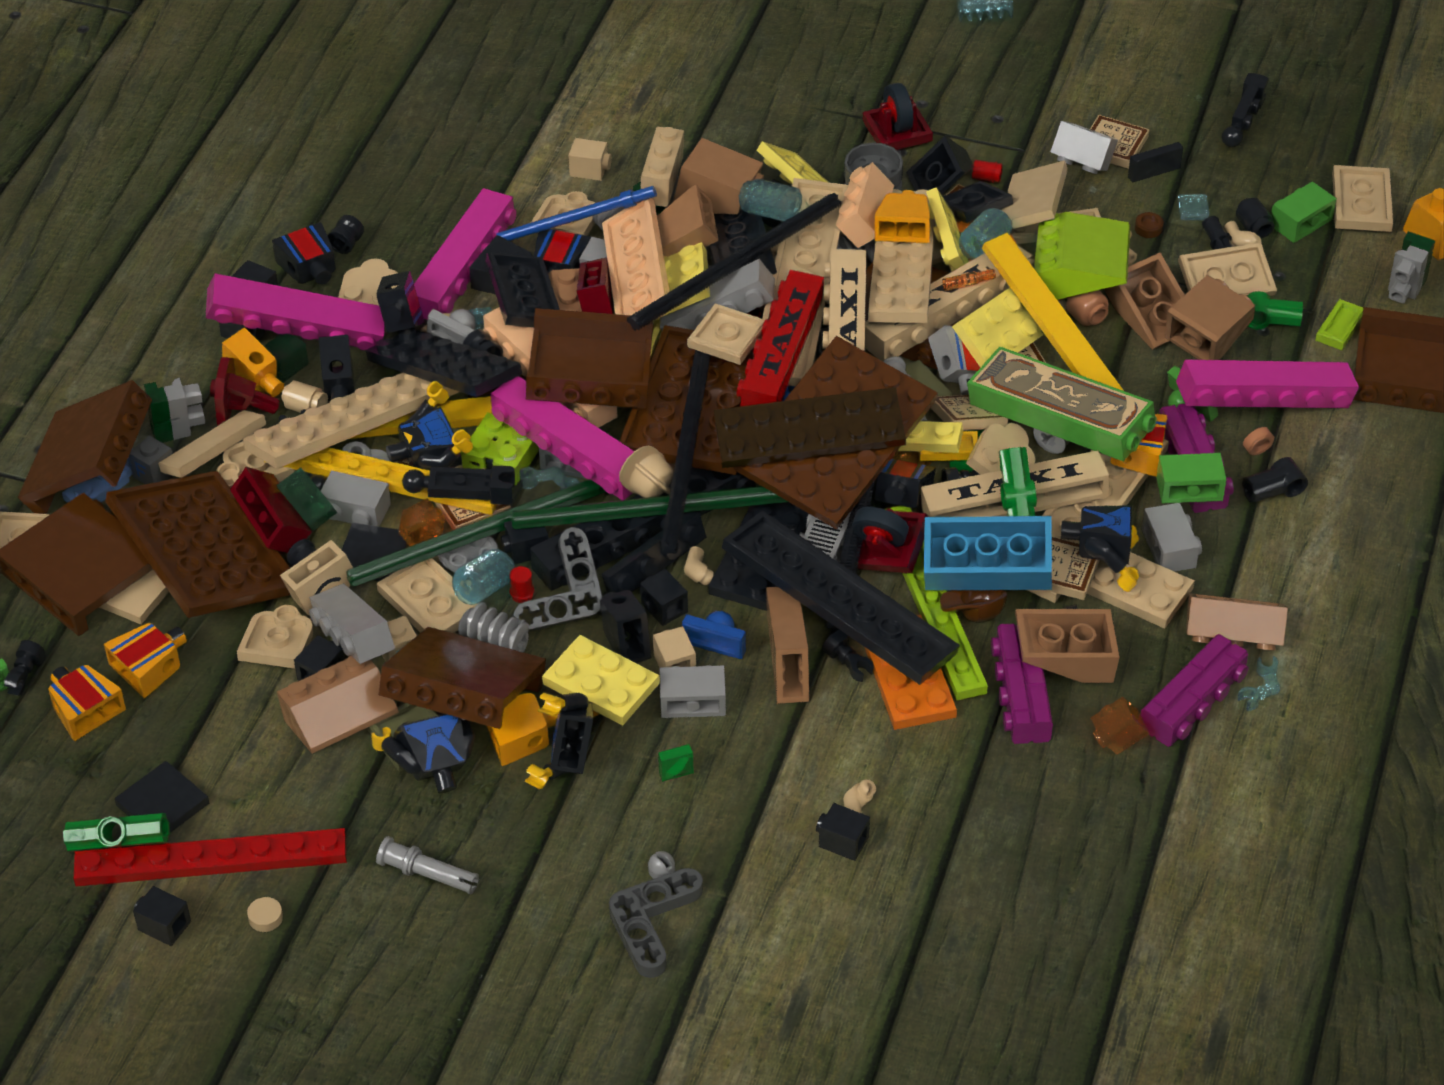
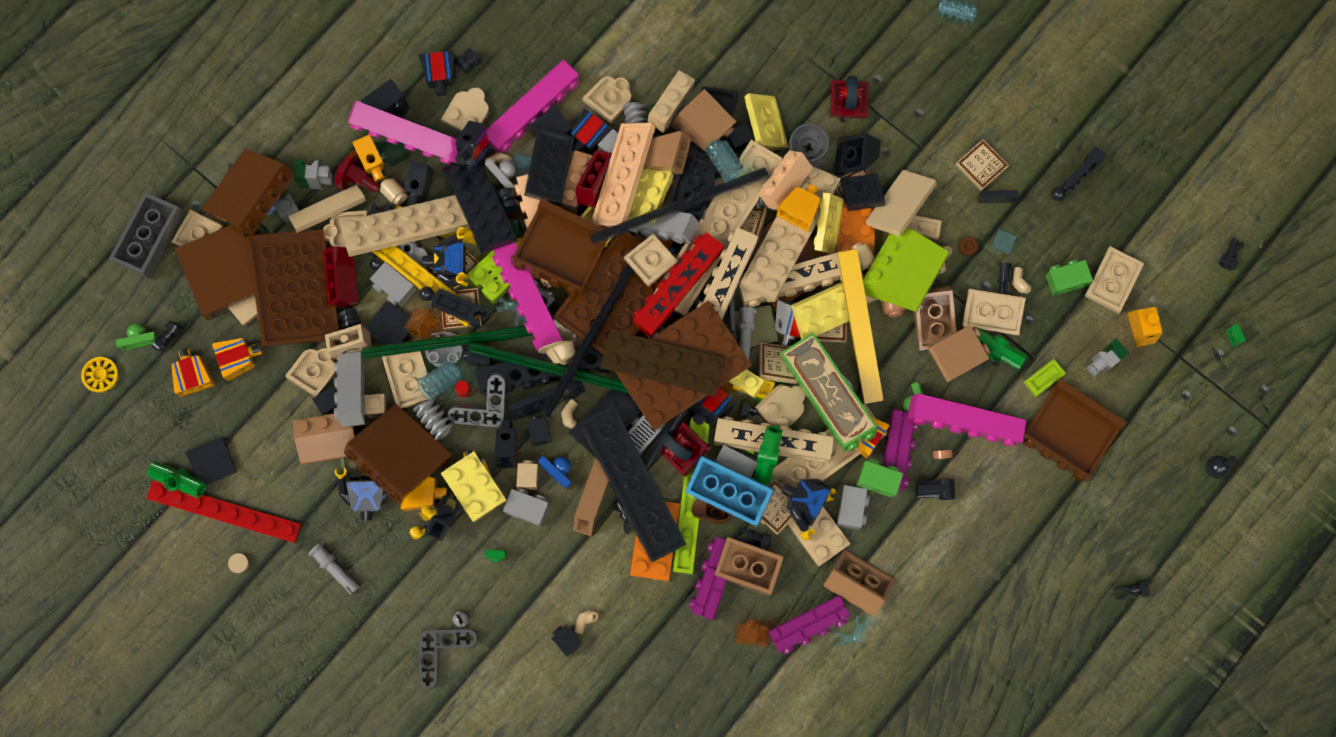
camera: 20 degrees right, 30 degrees up
black brick [133,886,191,946] -> none
clear green plate [277,467,337,531] -> none
blue bar [496,186,657,241] -> none
tan brick [568,138,612,181] -> none
clear orange pin [942,269,996,291] -> none
clear light blue piece [959,208,1013,260] -> none
red piece [972,159,1003,183] -> none
brick [1050,121,1118,174] -> none
black brick [1236,198,1275,239] -> none

